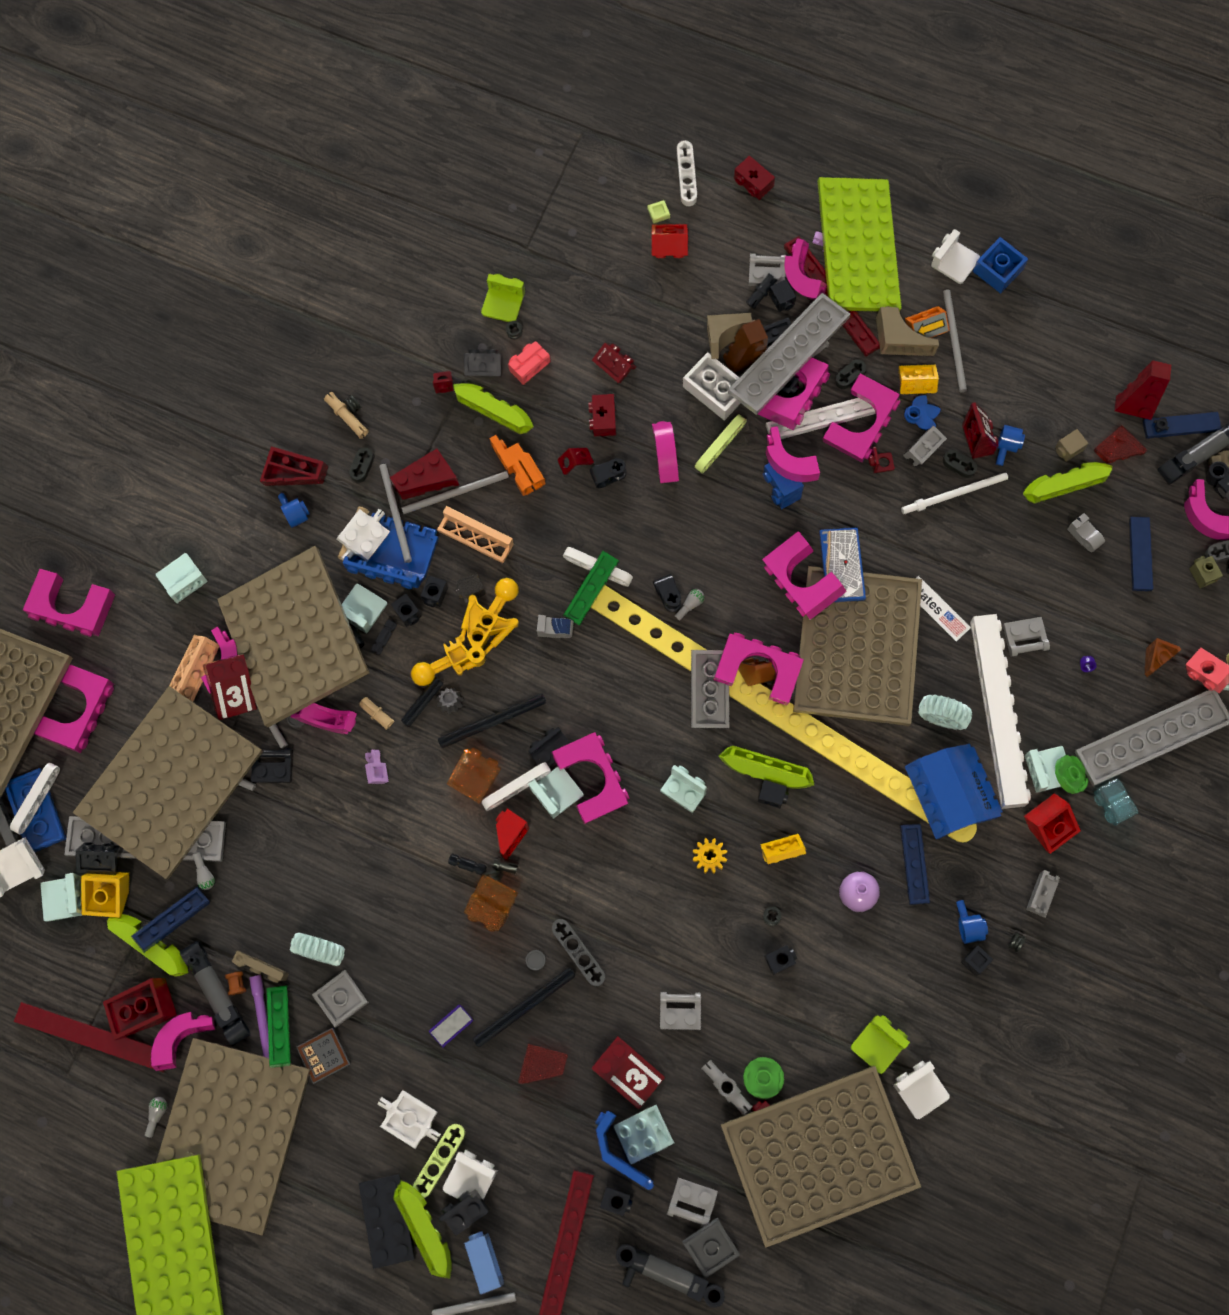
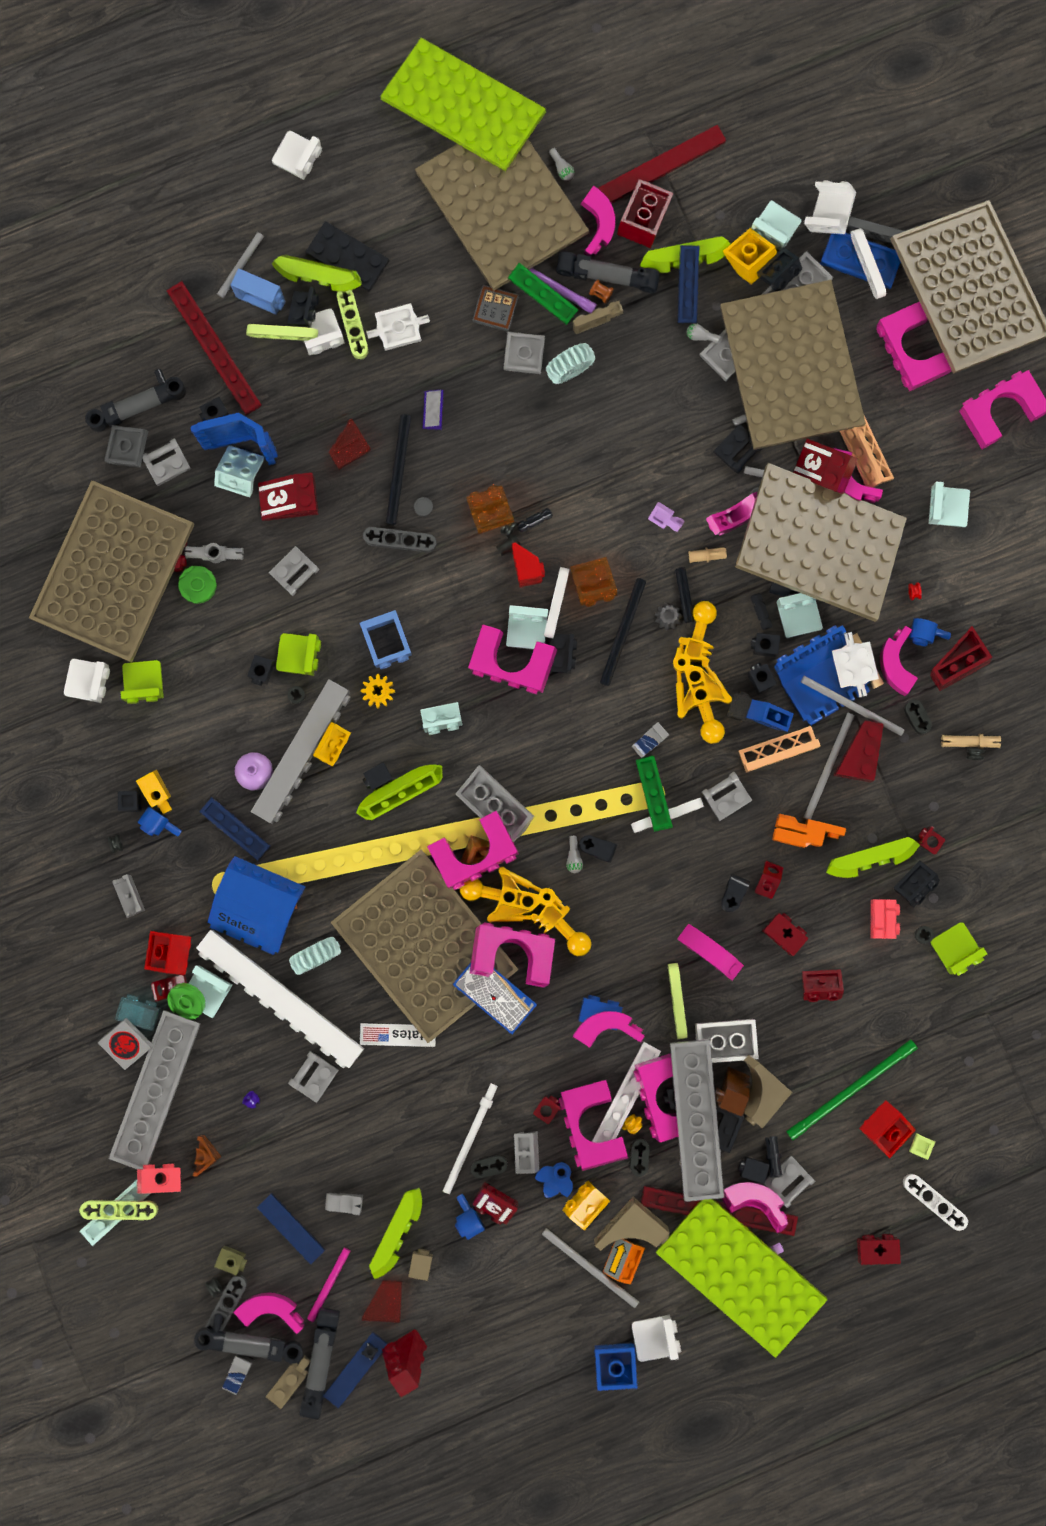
camera: 130 degrees right, 10 degrees up
none -> tile [98,1018,153,1070]
none -> yellow torso [136,770,172,815]
none -> dark red bracket [151,975,187,1001]
none -> yellowish green beam [246,324,318,341]
none -> light grey brick [251,679,351,824]
none -> lime bracket [276,633,321,676]
none -> dark pink bar [307,1247,351,1322]
none -> medium blue window [360,610,412,669]
none -> yellow piece [459,867,592,956]
none -> yellow plate [622,1114,642,1134]
none -> light grey plate [701,772,752,821]
none -> blue brick [746,700,794,732]
none -> green piece [786,1040,918,1141]
none -> dark pink arch [880,626,918,696]
none -> red bush [908,582,922,601]

